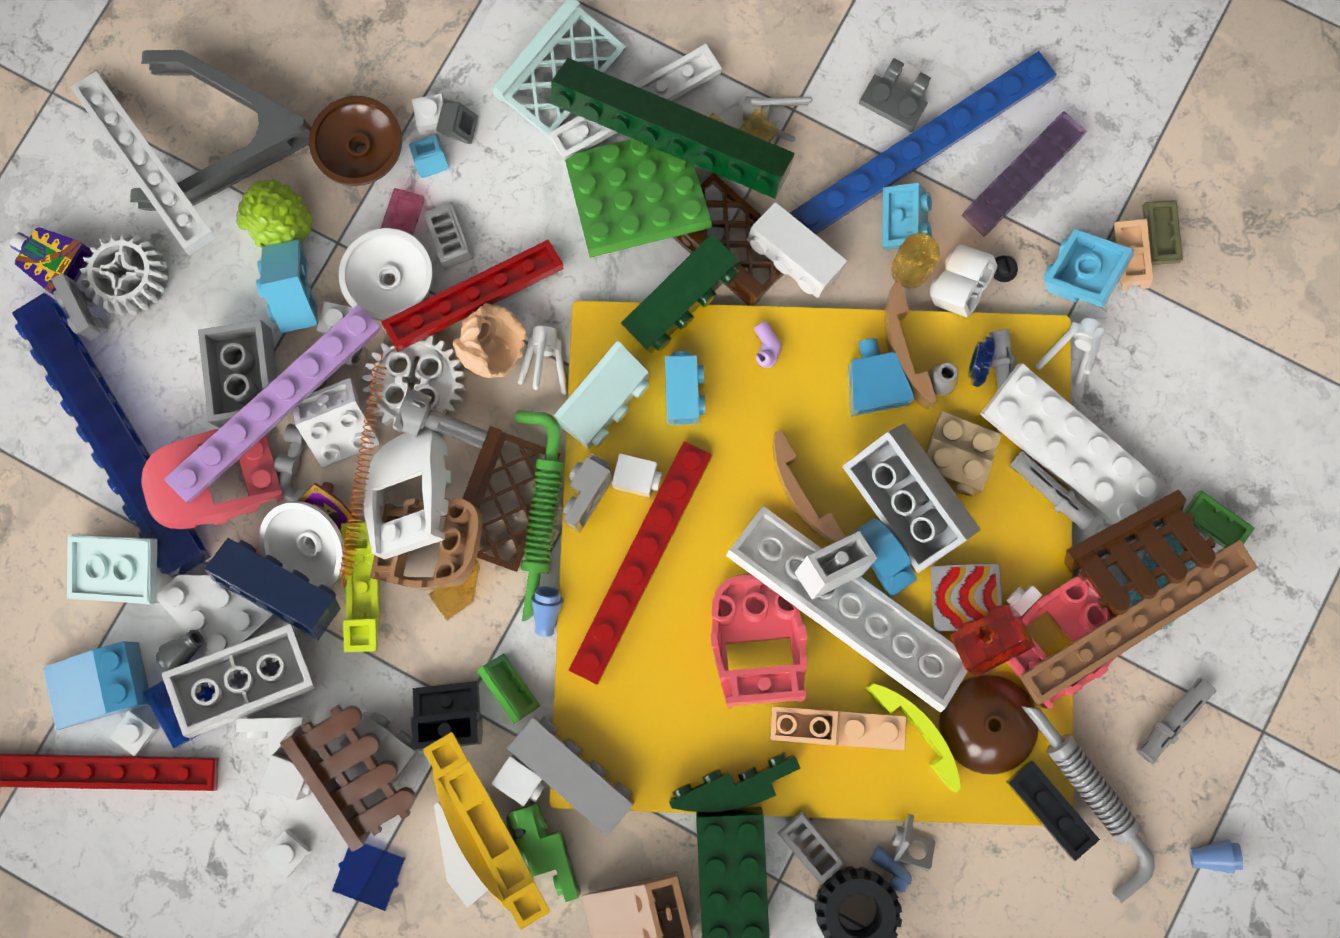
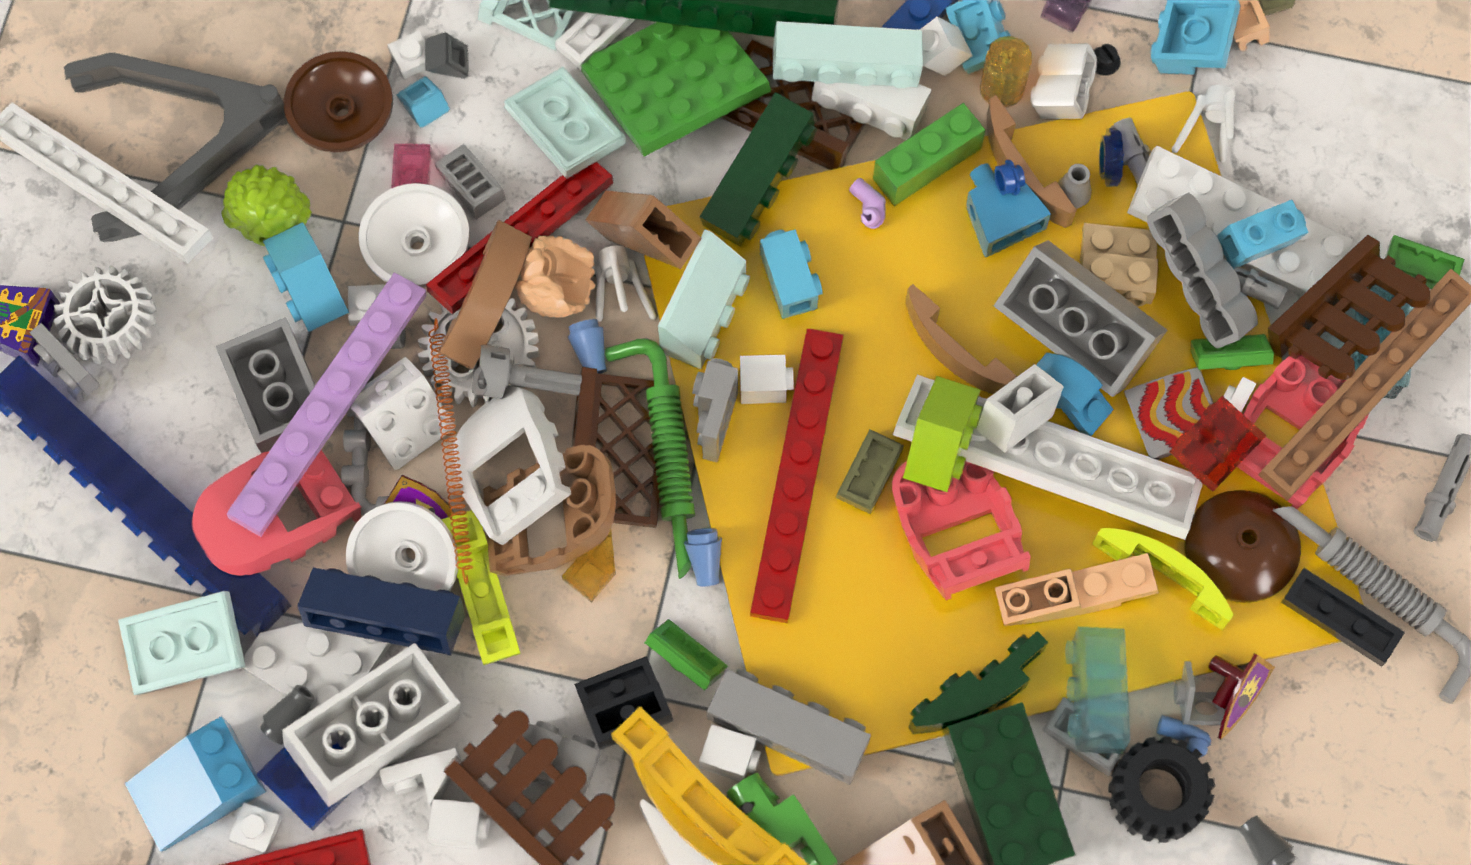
camera: 20 degrees left, 10 degrees down
none -> medium nougat slope [438,220,532,369]
none -> light aqua tile [504,67,626,179]
none -> medium blue cone [568,319,607,374]
none -> medium nougat slope [585,190,702,269]
none -> light aqua brick [773,21,923,88]
none -> olive plate [836,429,904,514]
none -> bright green brick [873,103,986,206]
none -> lime brick [903,376,983,492]
none -> white brick [920,17,973,76]
none -> blue plate [994,159,1025,196]
none -> clear light blue brick [1065,627,1130,754]
none -> light grey brick [1147,192,1258,349]
none -> bright green plate [1191,334,1274,370]
none -> shield [1208,653,1275,740]
none -> medium azure brick [1217,199,1309,269]

